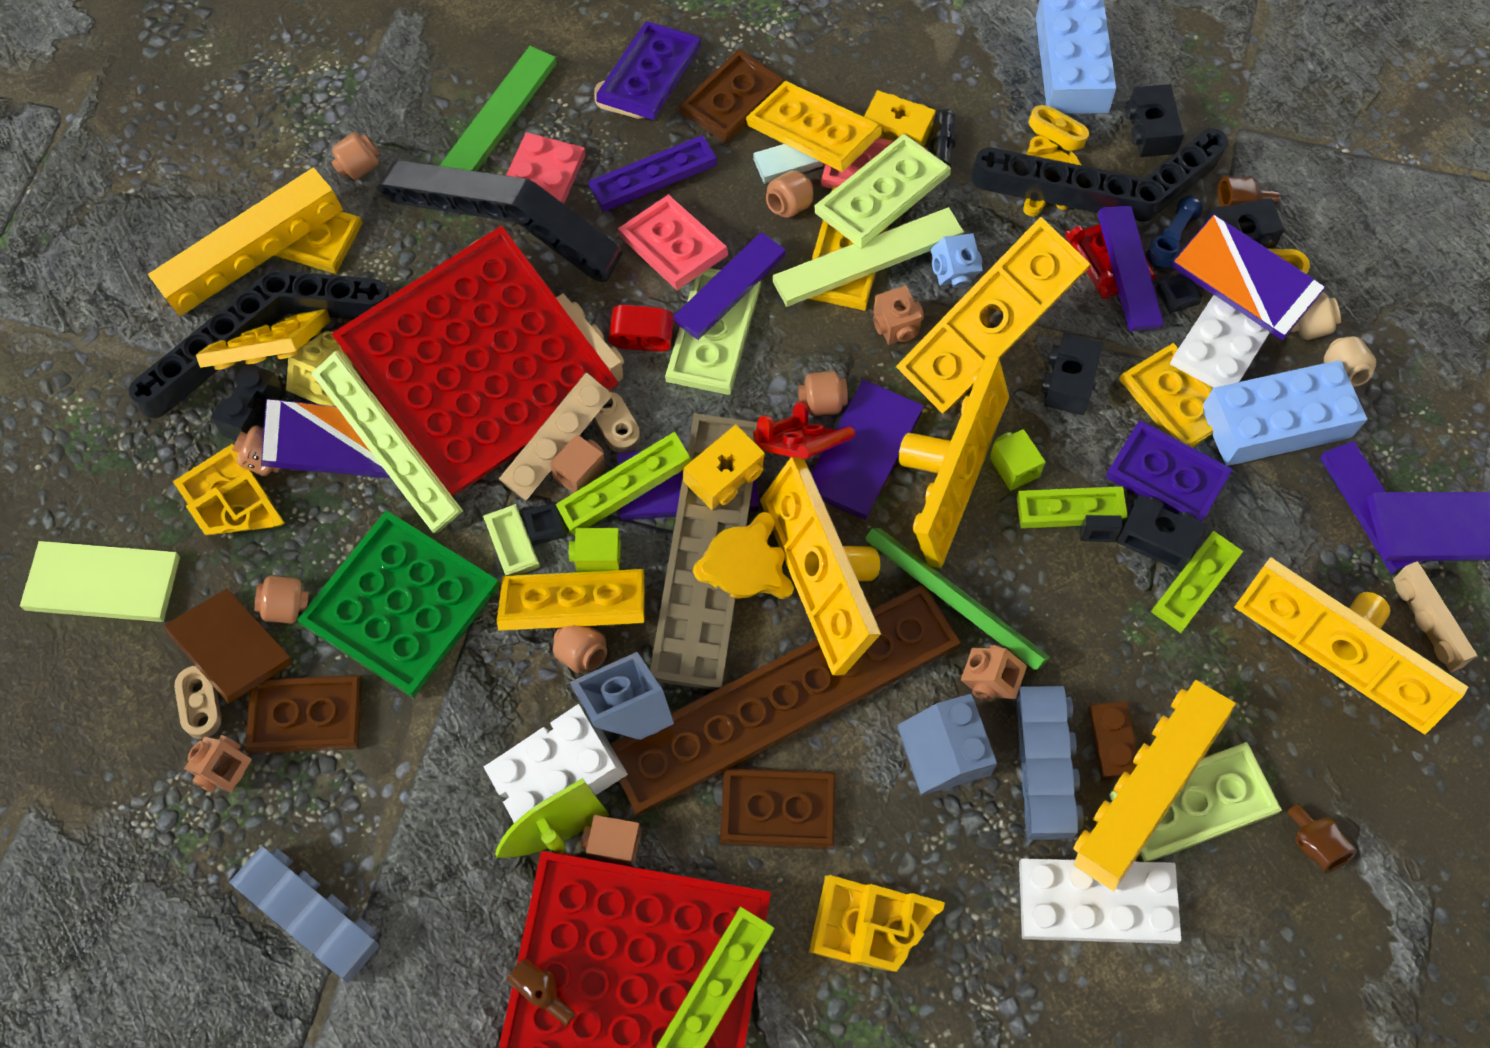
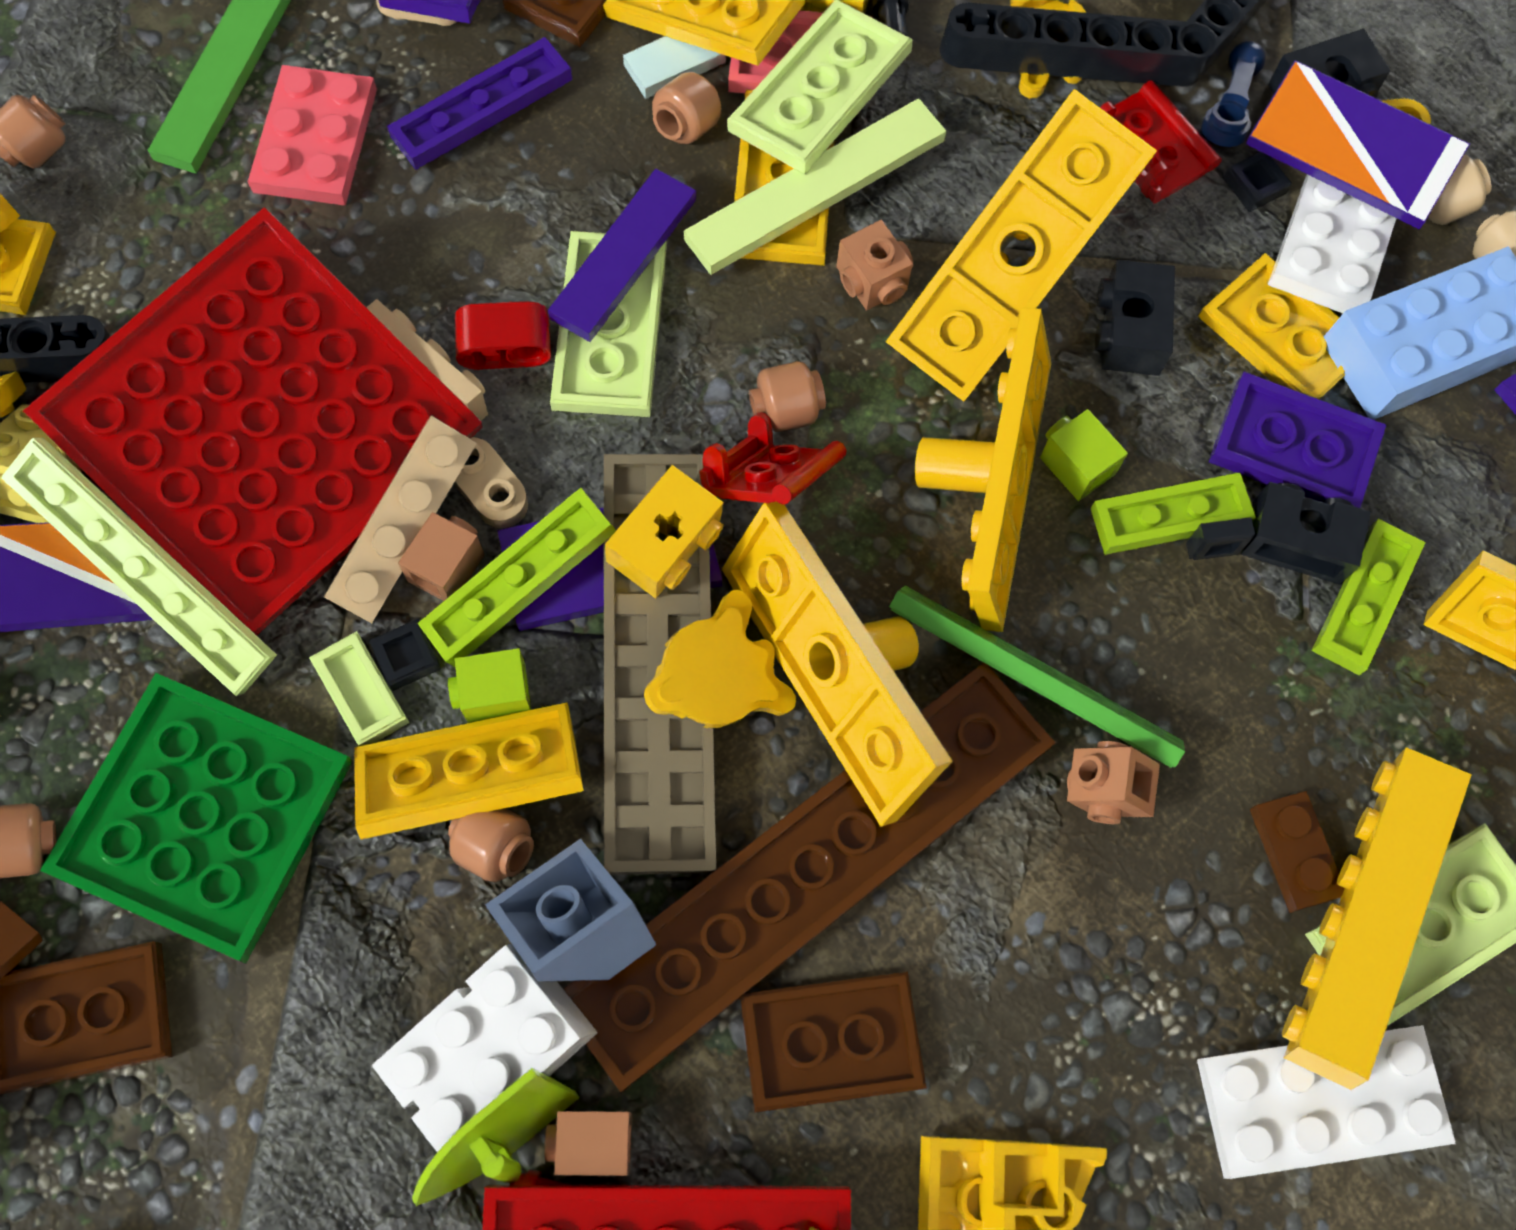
camera: 15 degrees left, 5 degrees up
black beam [377,160,623,282] -> none
coral plate [618,194,728,290] -> none
dark purple tile [811,379,924,521] -> none
sand blue slope [897,694,997,796] -> none
light blue brick [931,234,983,288] -> none
sand blue brick [1016,686,1084,840] -> none
dark purple tile [1097,206,1164,332] -> none
reddish brown piece [1217,176,1280,207] -> none

